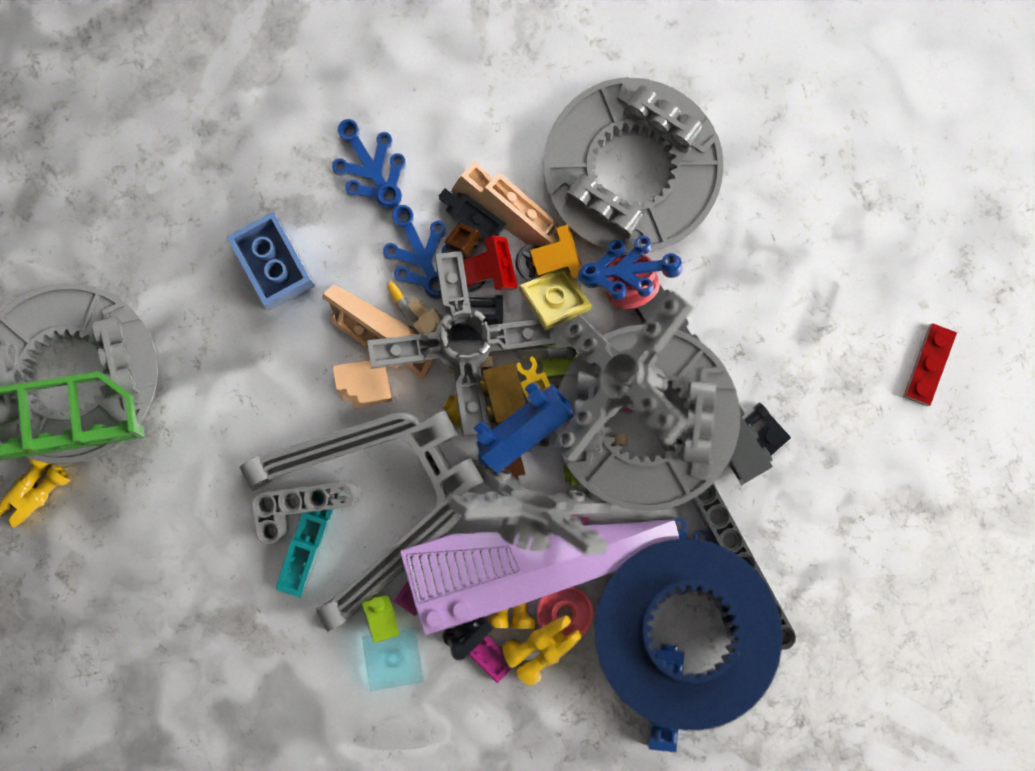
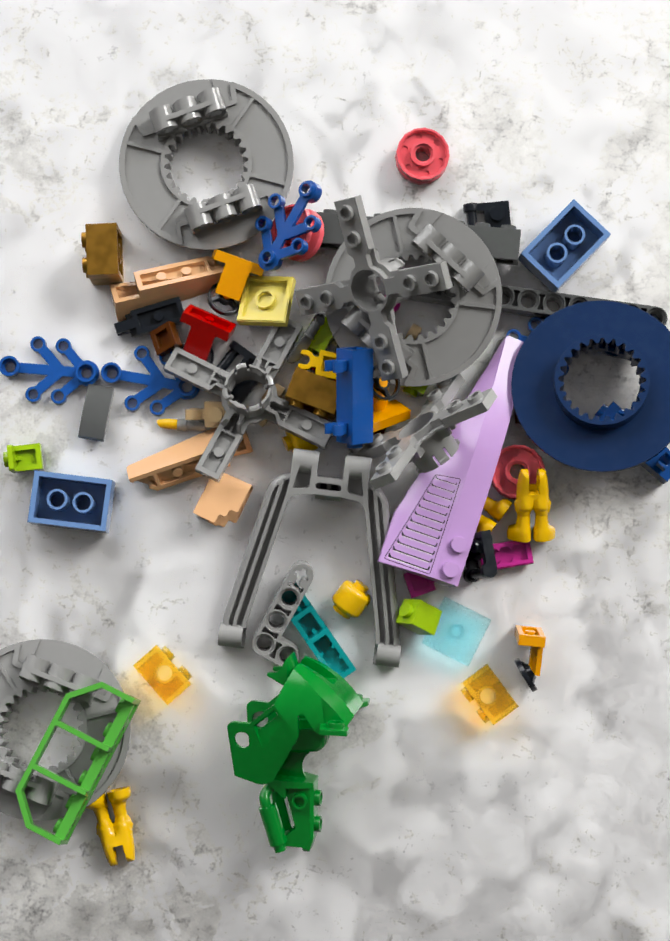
camera: 55 degrees left, 0 degrees up
red plate [903,323,957,406] -> none
none -> lime bracket [3,443,44,473]
none -> dark grey slope [78,384,114,442]
none -> pearl gold brick [81,223,124,286]
none -> clear yellow brick [133,645,193,705]
none -> green piece [227,652,370,853]
none -> yellow head [332,580,371,619]
none -> light orange piece [373,365,411,432]
none -> coral wheel [395,128,450,185]
none -> clear yellow brick [460,664,519,725]
none -> light orange piece [514,625,546,692]
none -> medium blue brick [518,199,611,292]

